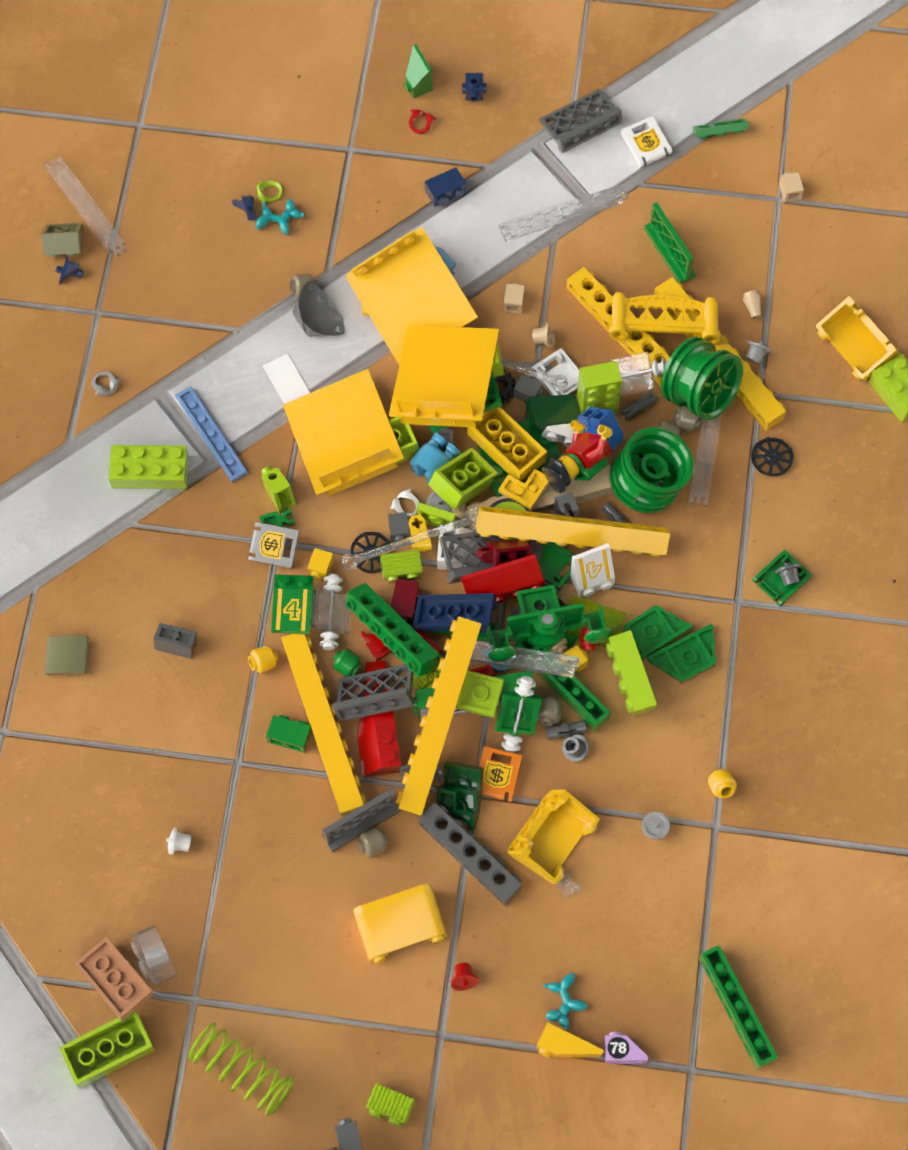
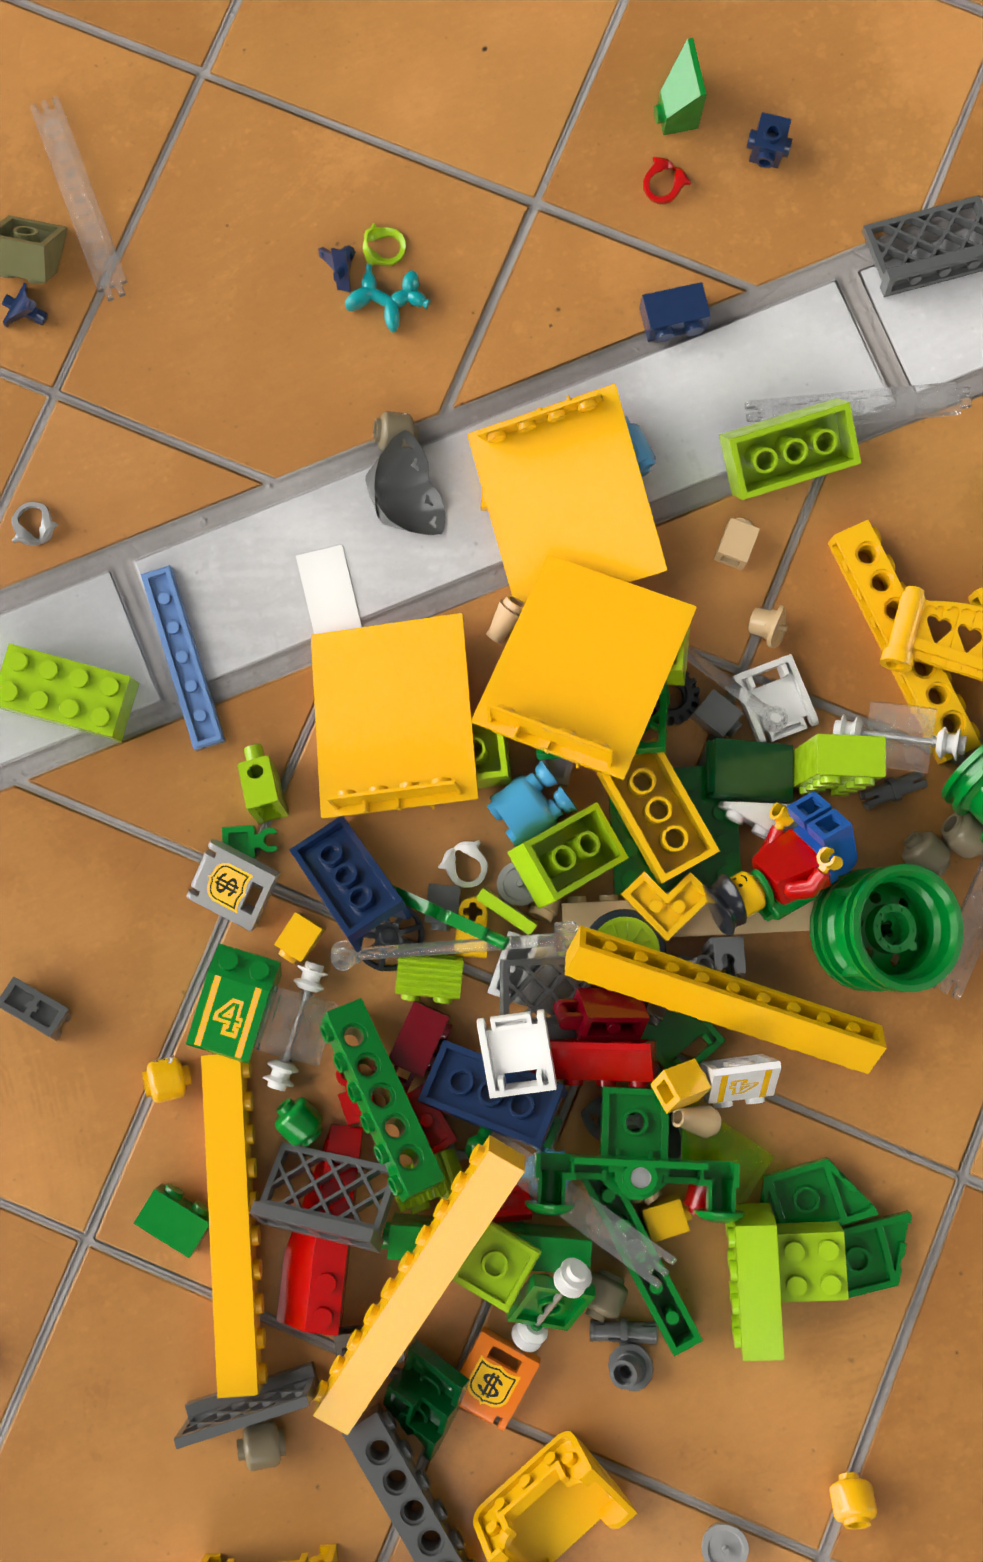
camera: 15 degrees right, 15 degrees up
dark grey pin [601,502,627,523] -> none
none -> dark blue plate [289,816,412,953]
none -> green piece [392,885,510,950]
none -> white container [477,1009,557,1099]
none -> tan cone [486,595,525,643]
none -> yellow brick [650,1058,712,1114]
none -> tan cone [671,1105,721,1138]
none -> lime brick [719,398,861,500]
none -> lime brick [776,1221,849,1302]

